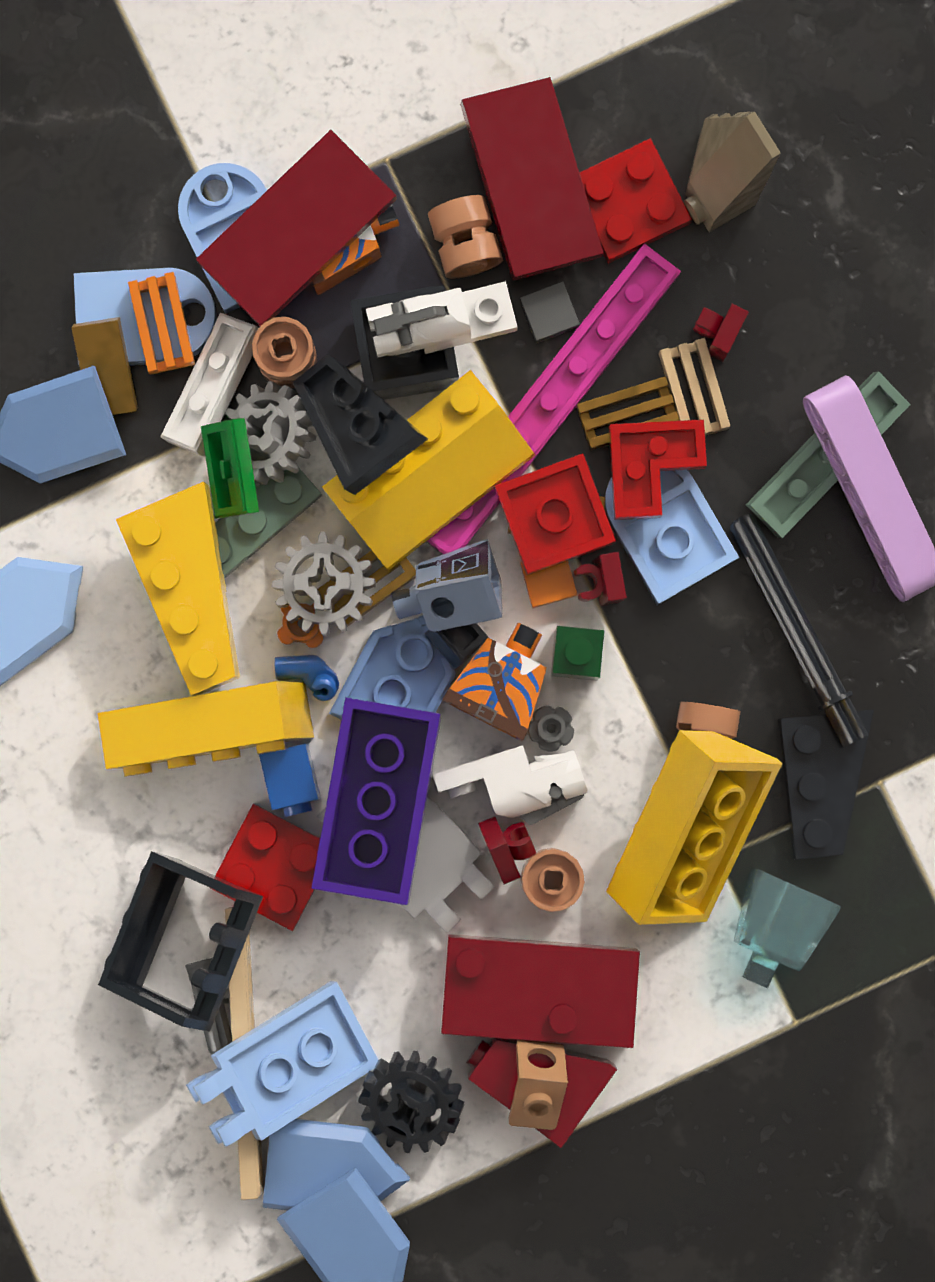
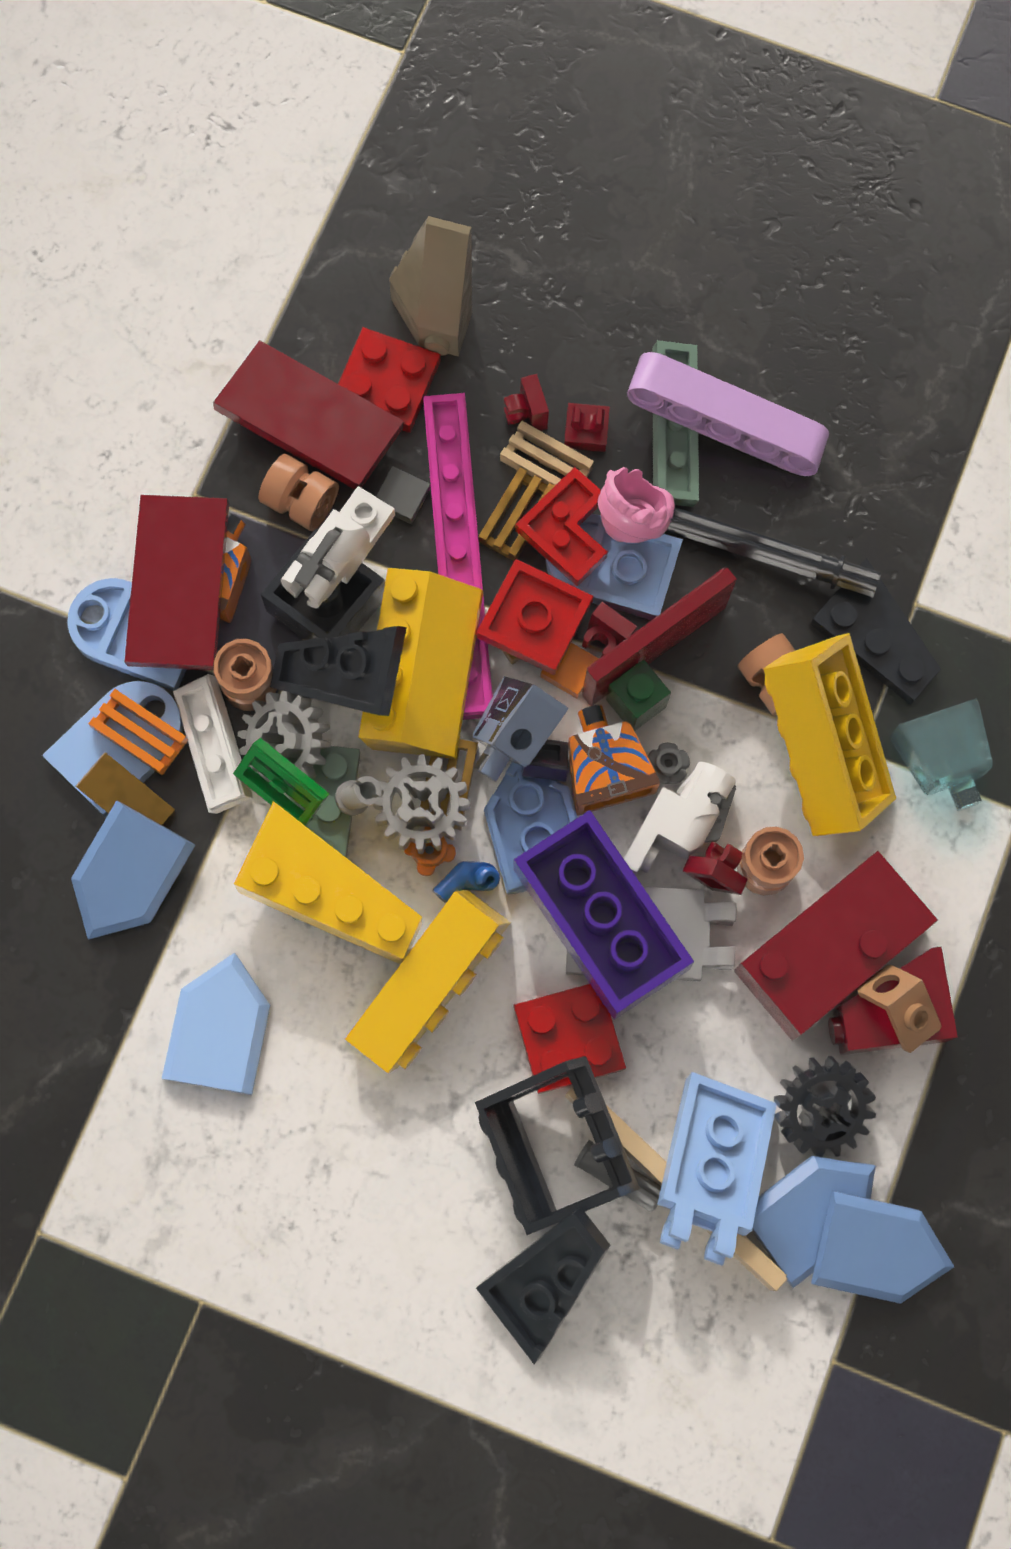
camera: 45 degrees left, 10 degrees down
blue brick [259,744,321,817] -> none
none -> light grey pin [335,776,382,816]
none -> black wing [476,1206,611,1365]
none -> dark red tile [564,403,610,452]
none -> dark red tile [582,568,737,706]
none -> bright pink hair [598,467,675,543]

